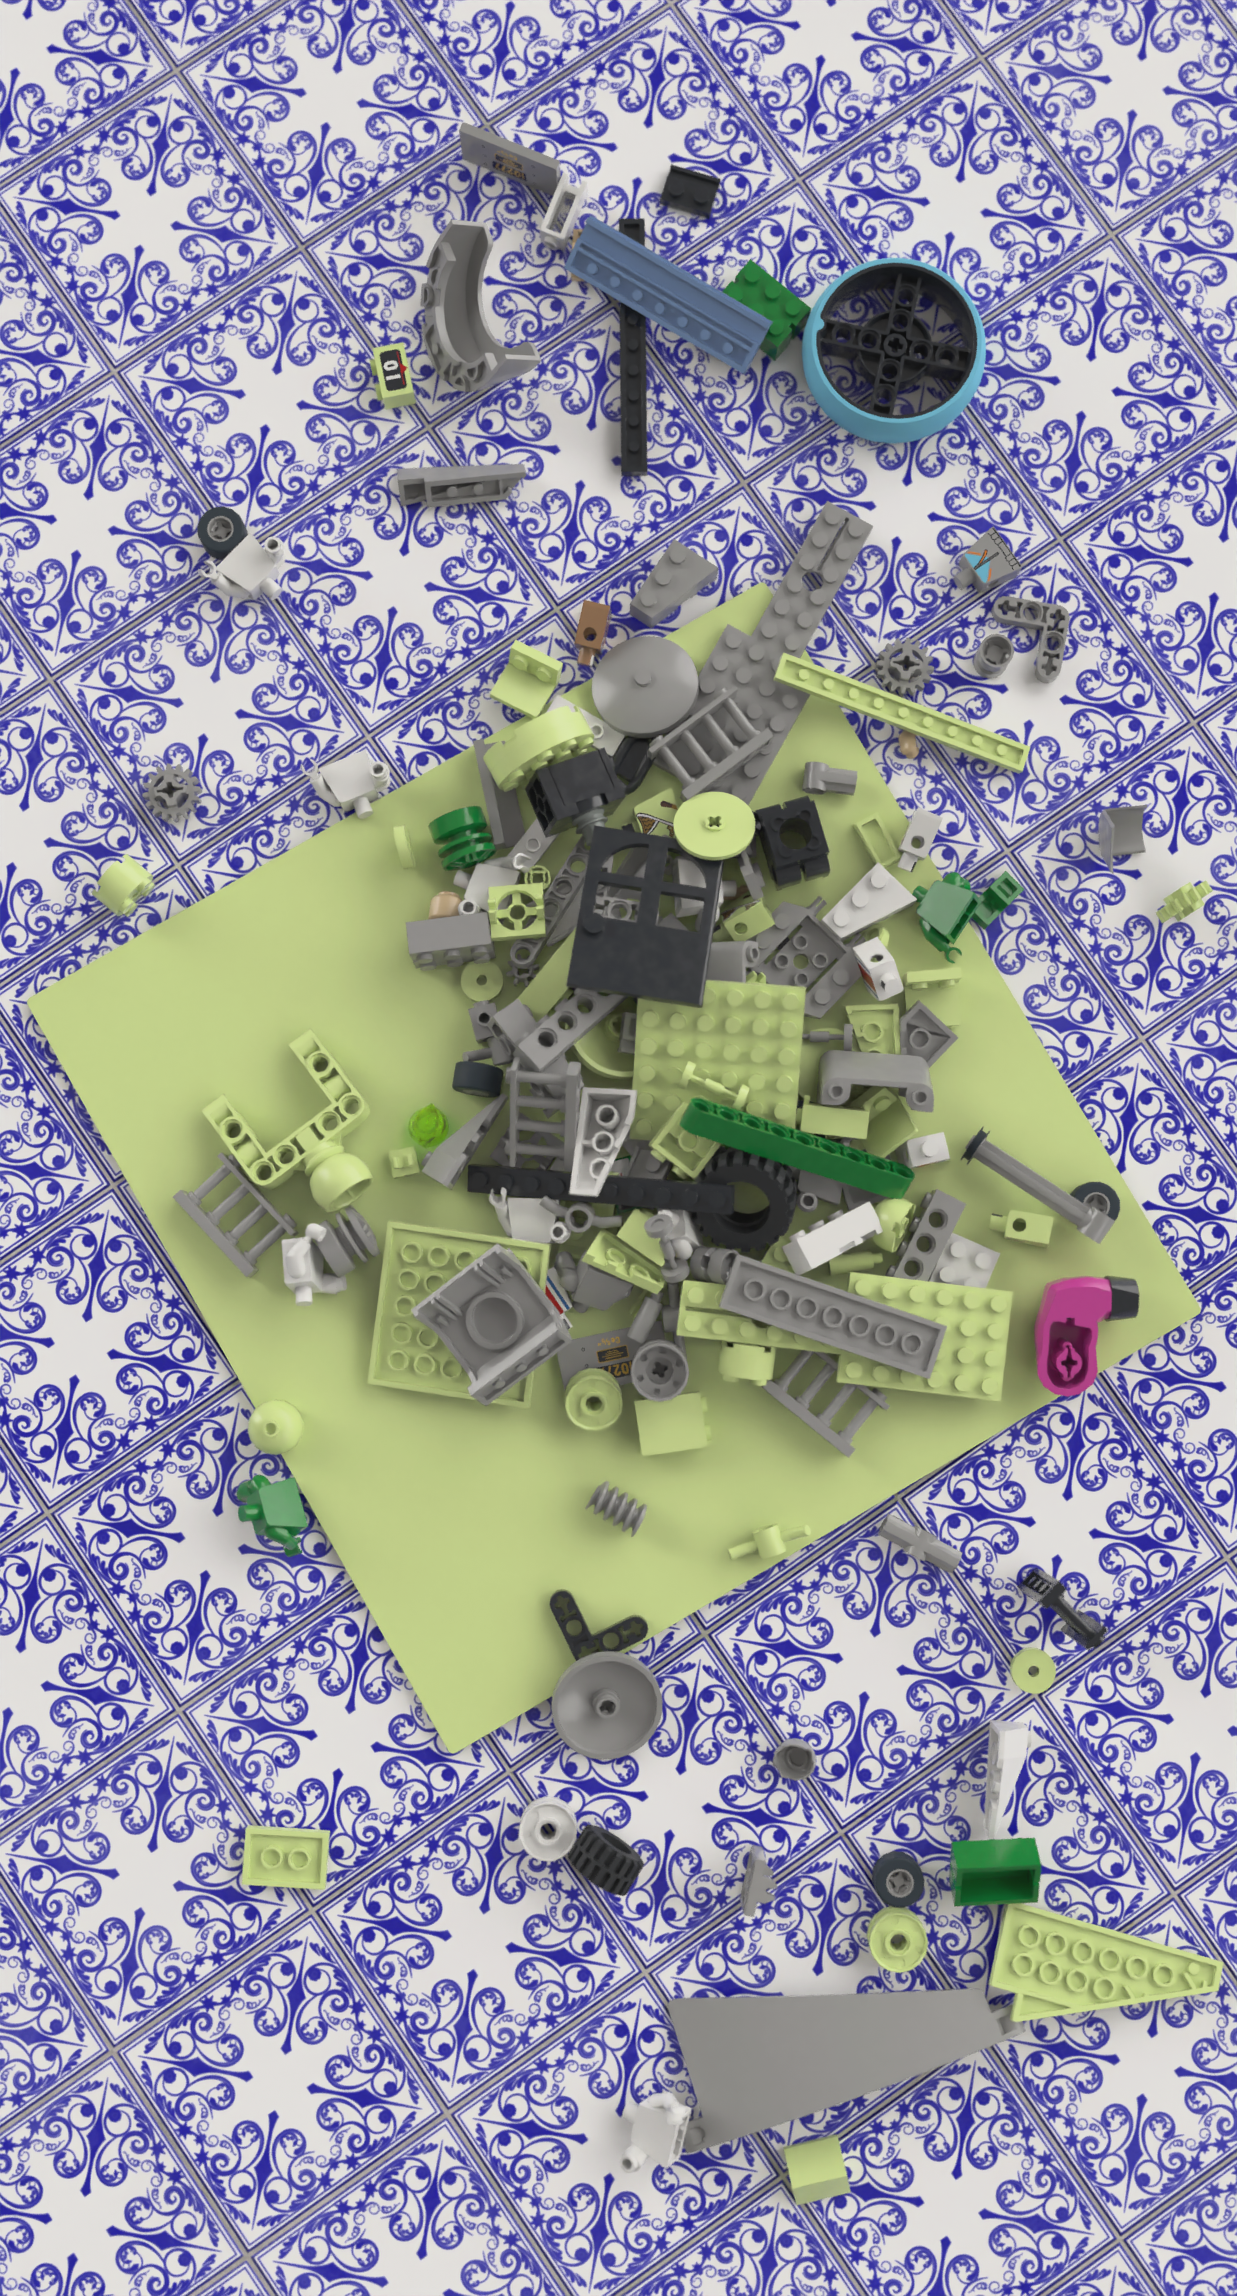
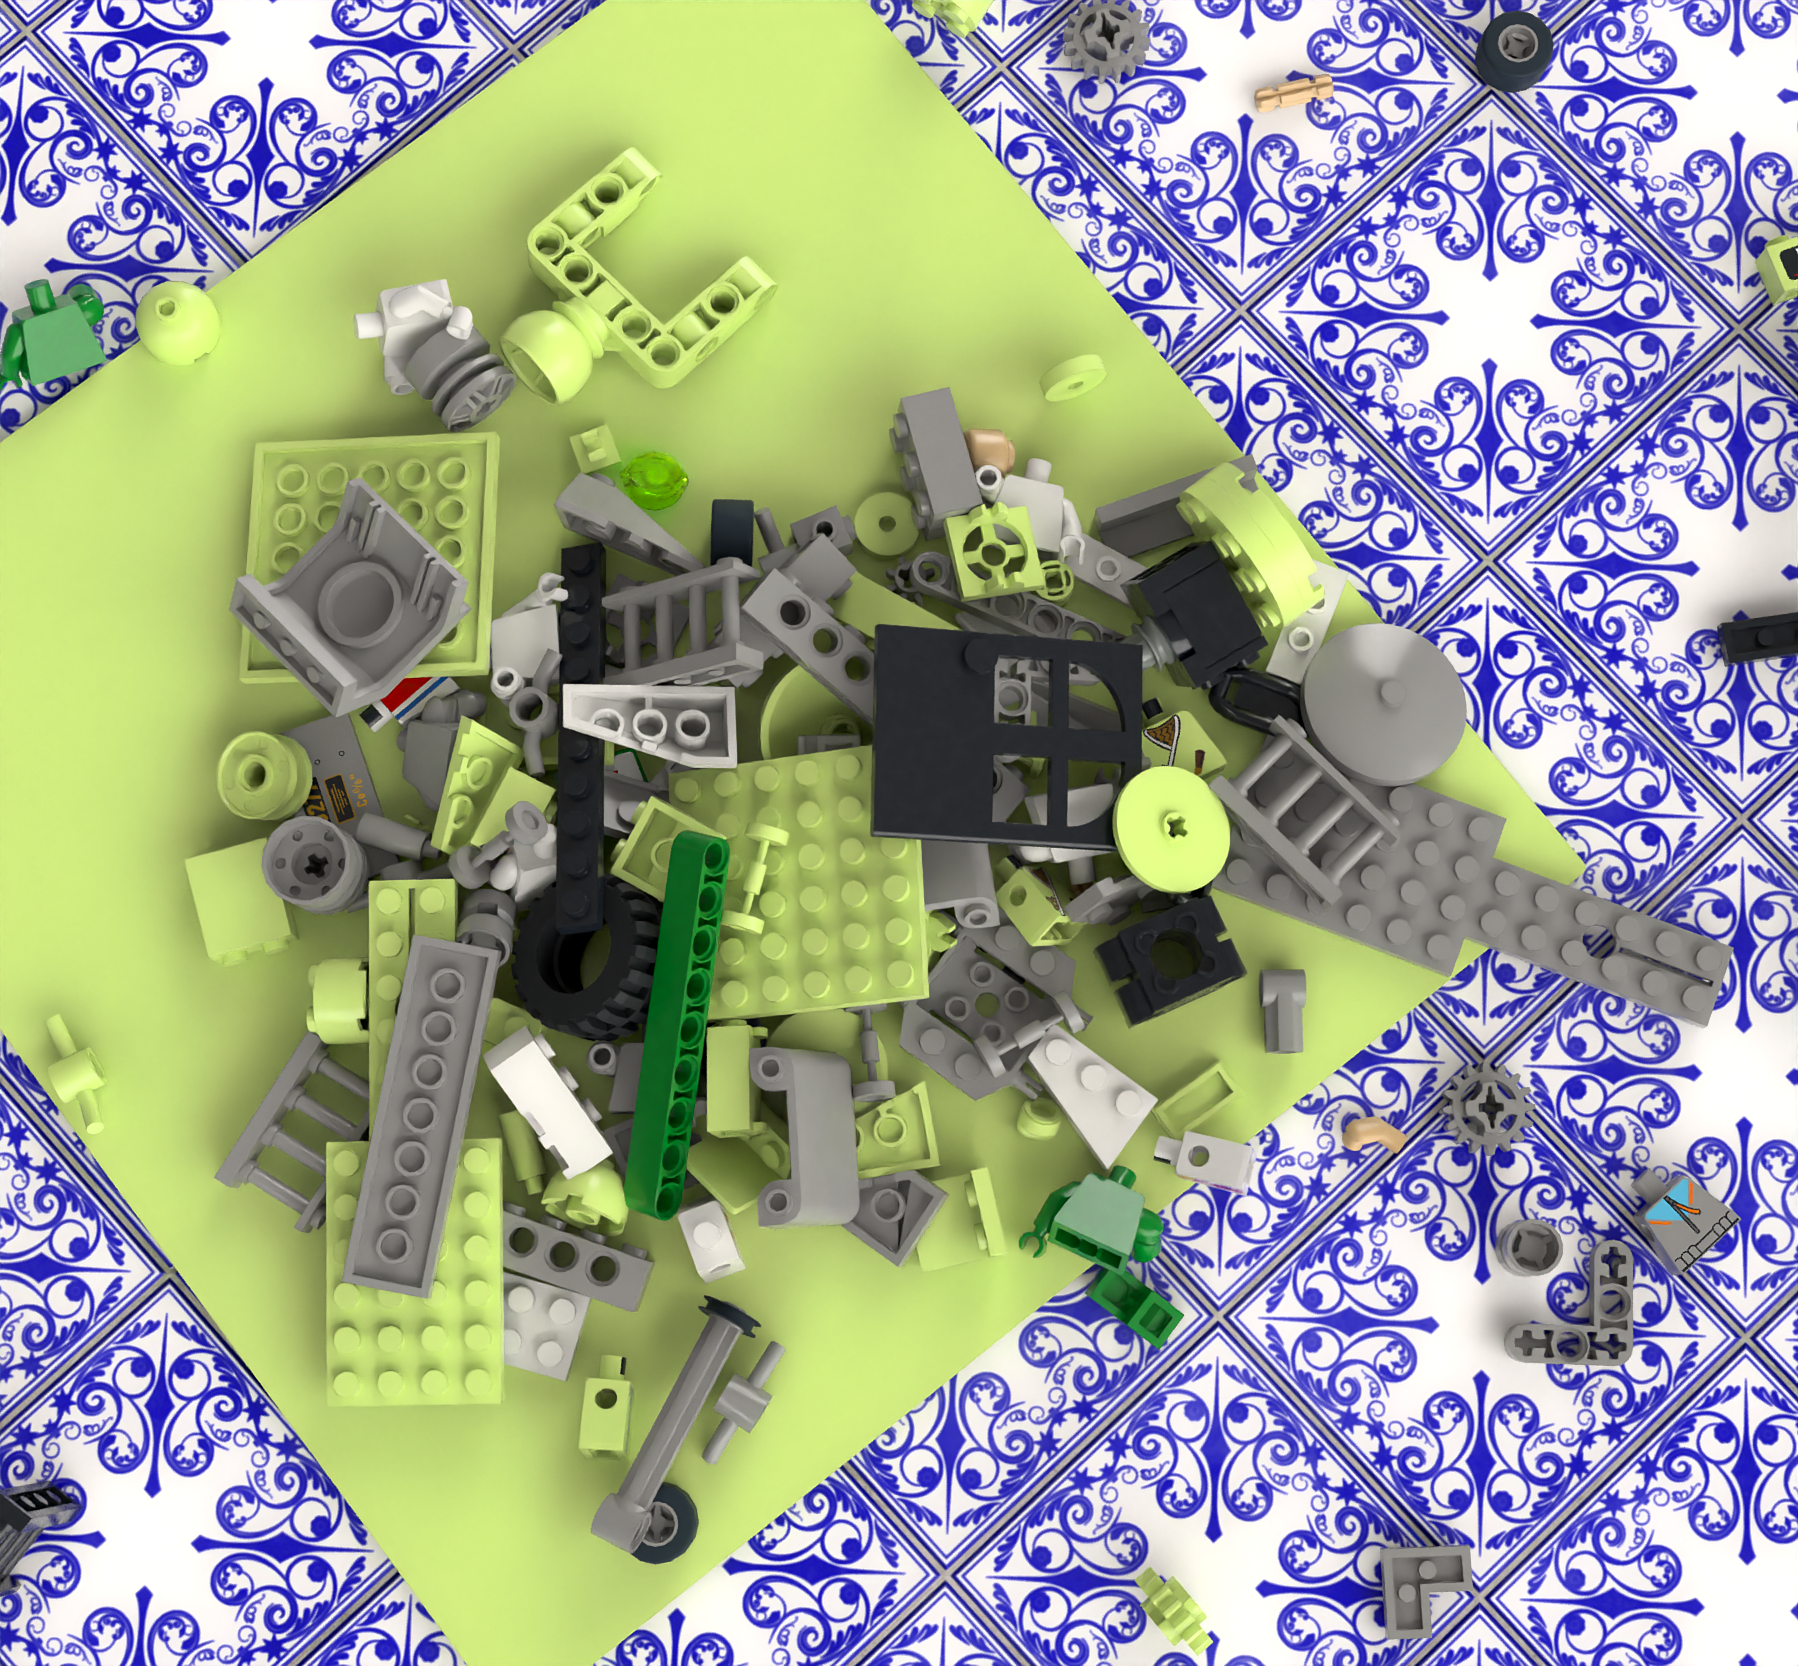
camera: 85 degrees right, 5 degrees down
light grey fence [173,1153,298,1277] -> none
white torso [198,533,286,600] -> none
white torso [300,749,391,819] -> none
light grey wedge [397,464,526,507] -> none
green wheel [428,806,497,871] -> none
yellowish green bracket [490,640,563,719] -> none
medium nougat torso [574,600,612,667] -> none
light grey piece [585,1481,647,1537] -> none
light grey wedge [630,539,718,628] -> none
yellowish green plate [773,652,1030,774] -> none
white torso [853,937,904,1001] -> none
light grey piece [878,1513,962,1574] -> none
dark pink piece [1034,1276,1139,1396] -> none
light grey piece [1098,805,1147,874] -> none
none -> light grey piece [701,1341,786,1464]
none -> light grey wheel [973,990,1085,1079]
none -> tan axle [1254,74,1334,113]
none -> light grey plate [1380,1545,1473,1640]

